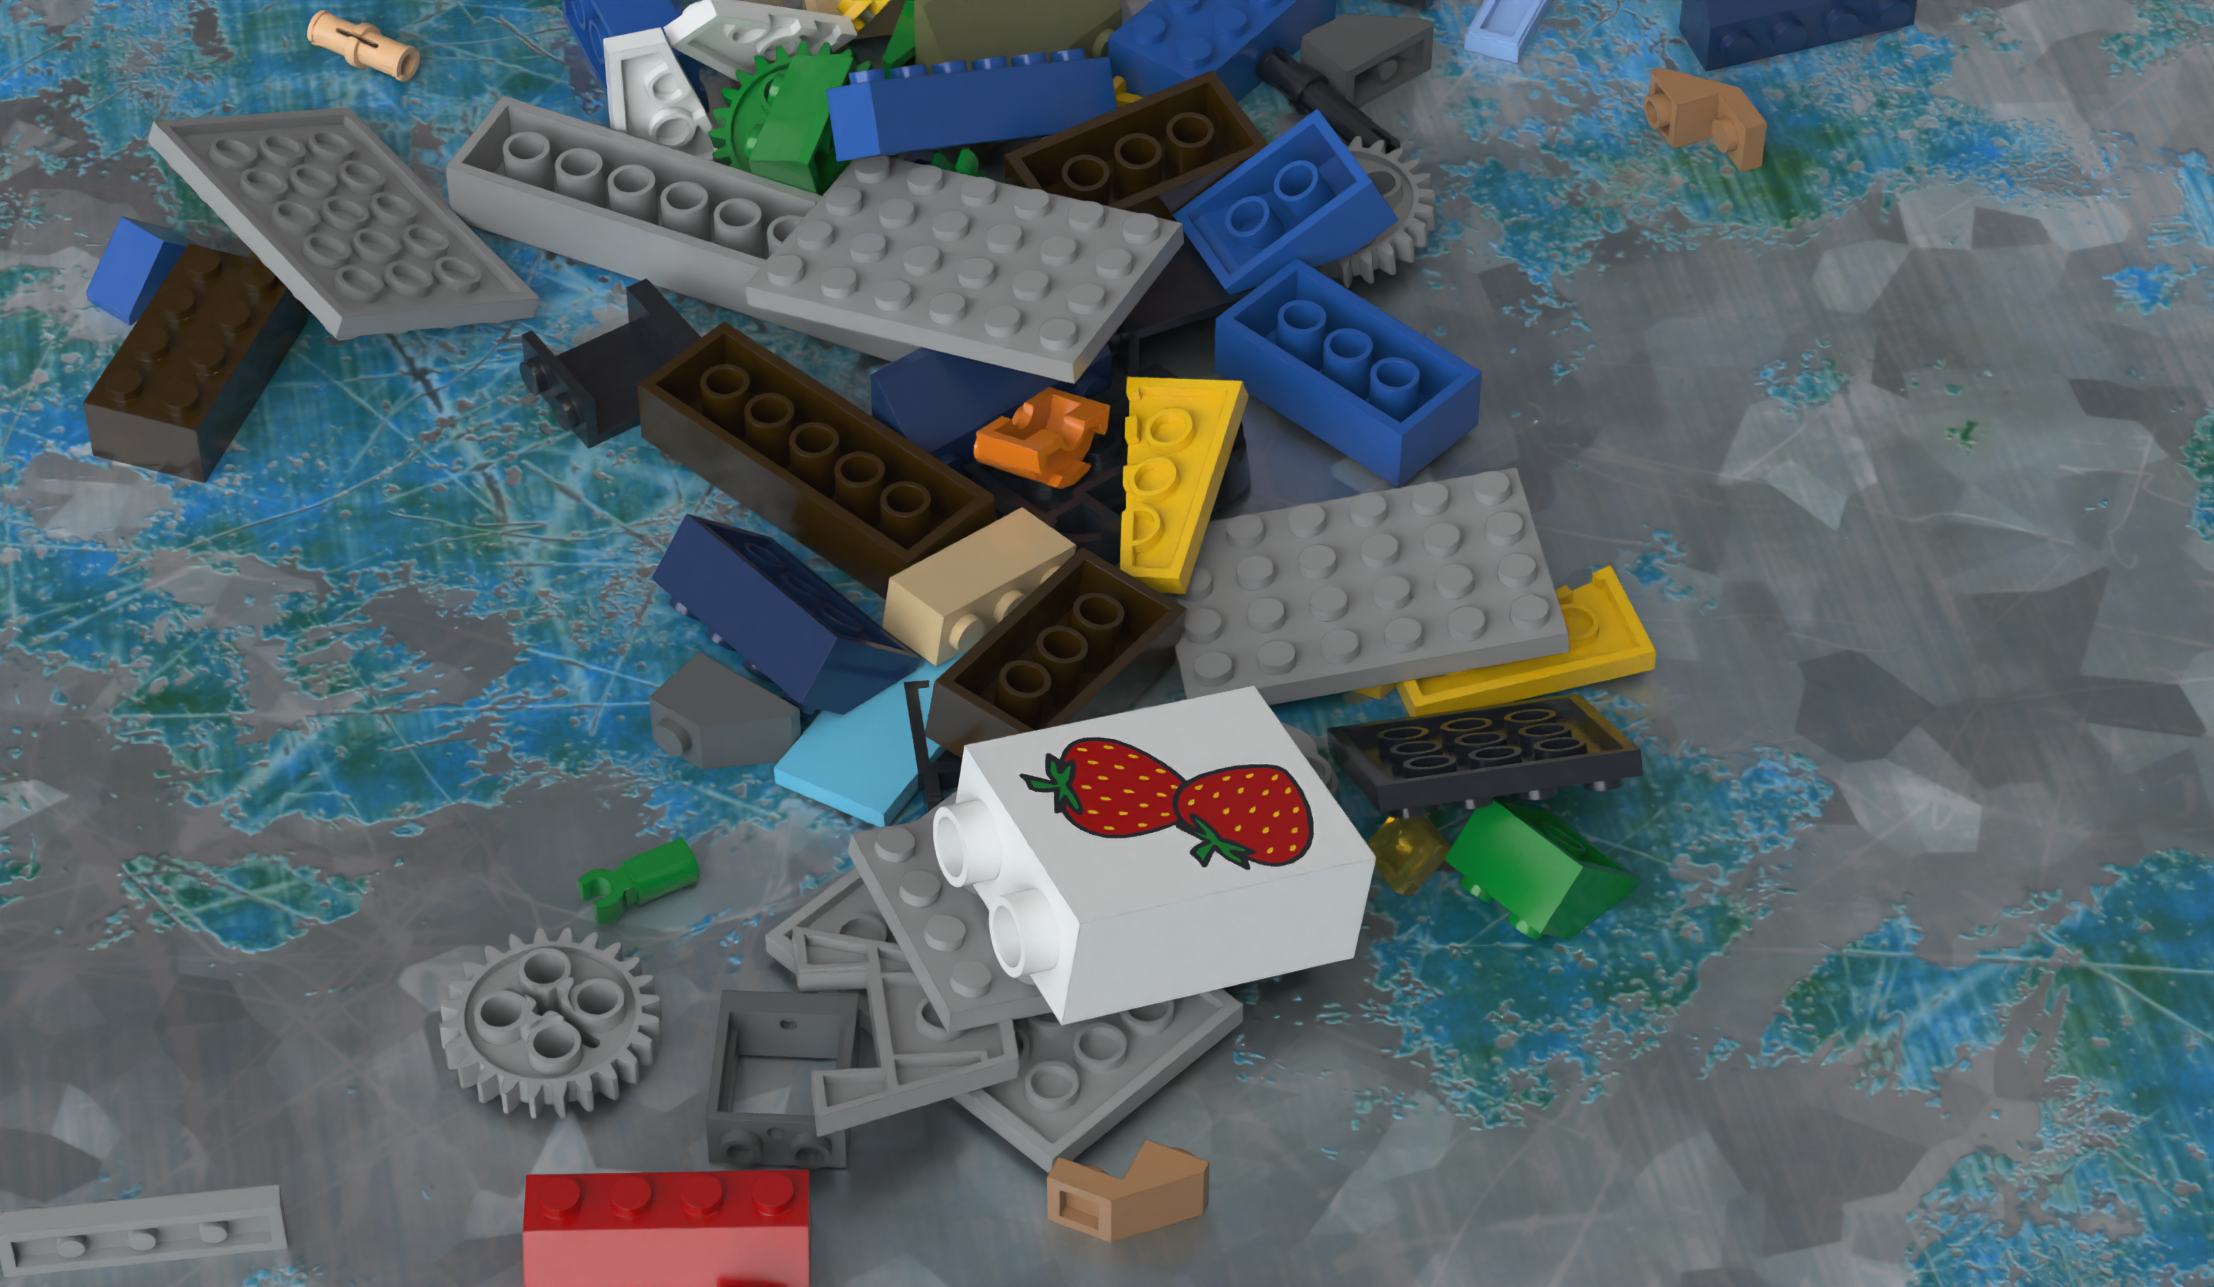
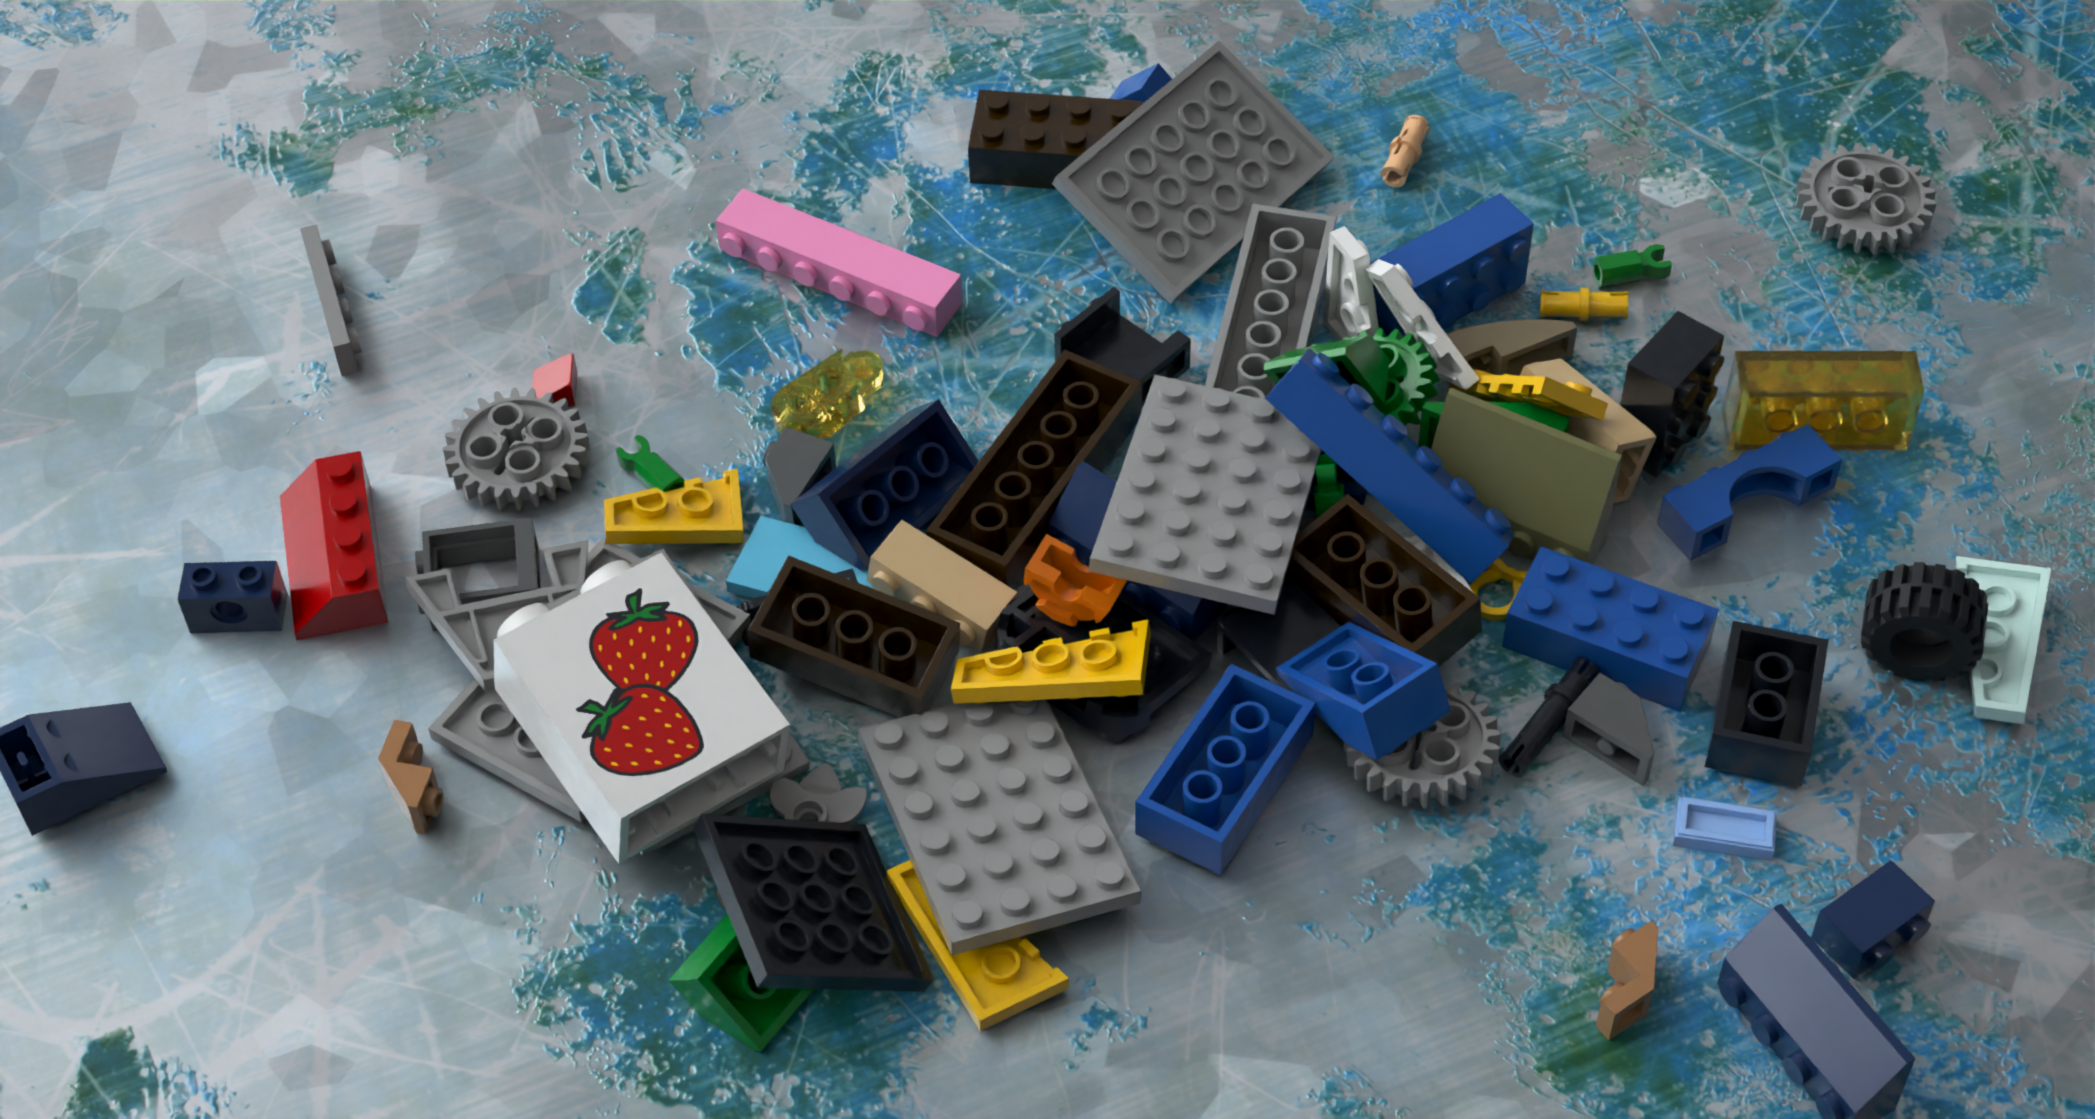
camera: 80 degrees right, 5 degrees up
none -> slope [532,354,578,406]
none -> yellow wing [604,468,743,544]
none -> bright pink brick [716,188,963,337]
none -> clear yellow piece [771,349,884,439]

